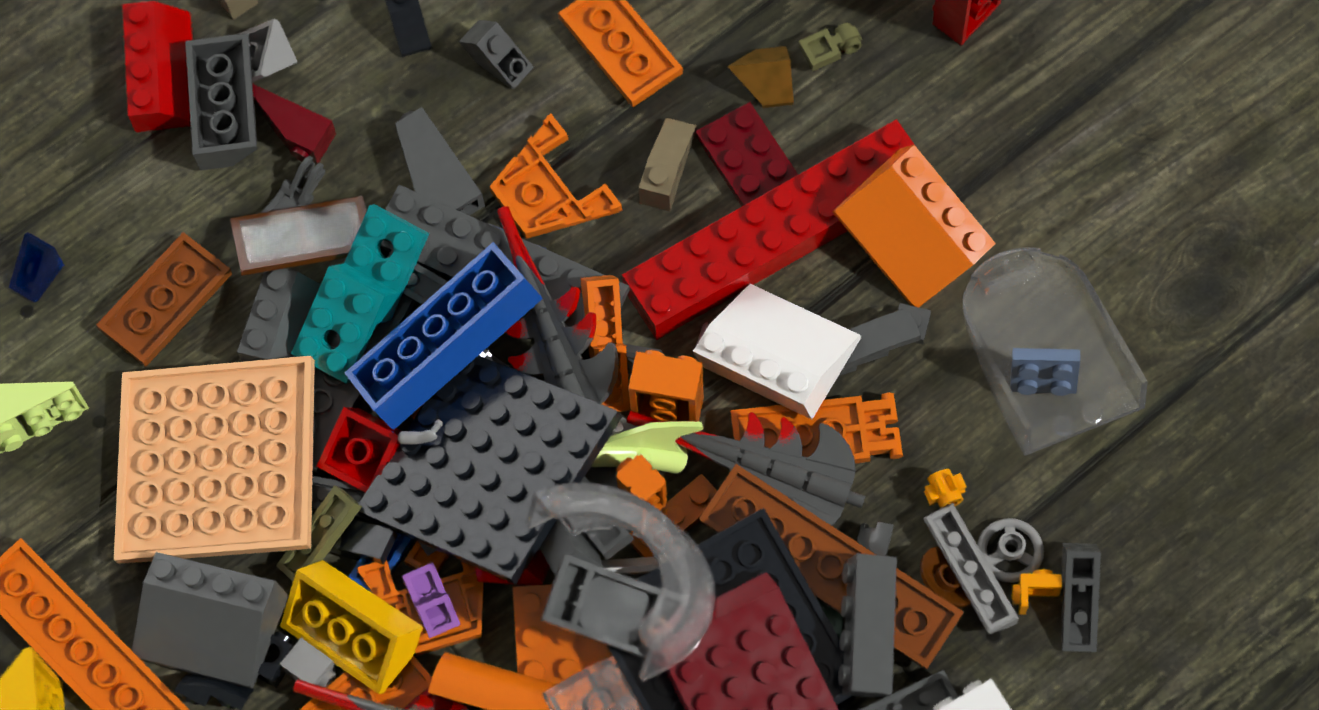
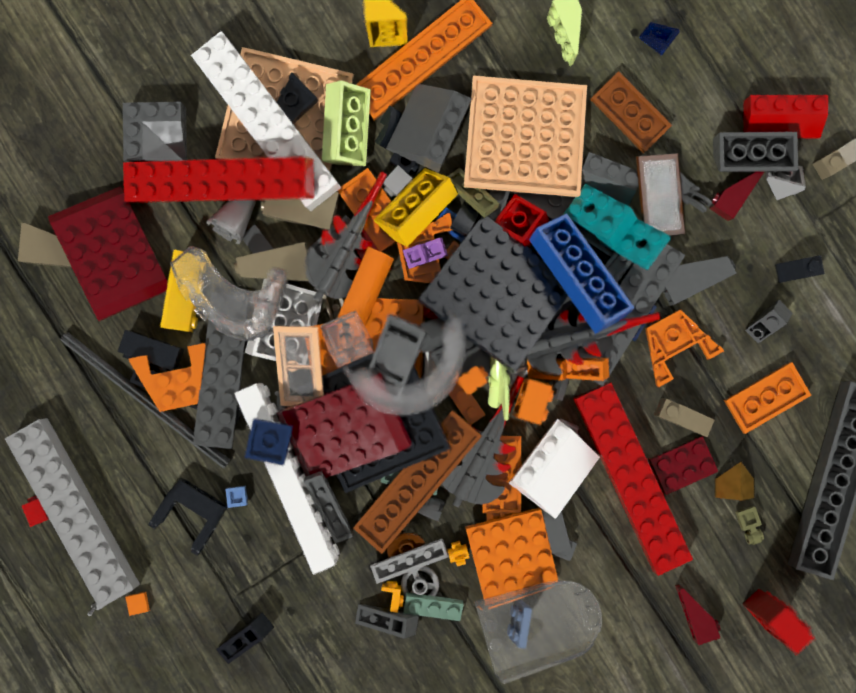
camera: 90 degrees right, 20 degrees up
light grey piece [398,420,443,444] -> none
orange slope [832,145,996,307] -> none
dark grey brick [838,553,897,698] -> none
none -> sand green plate [403,592,464,621]
none -> orange plate [465,507,558,600]
none -> dark red slope [675,584,721,645]

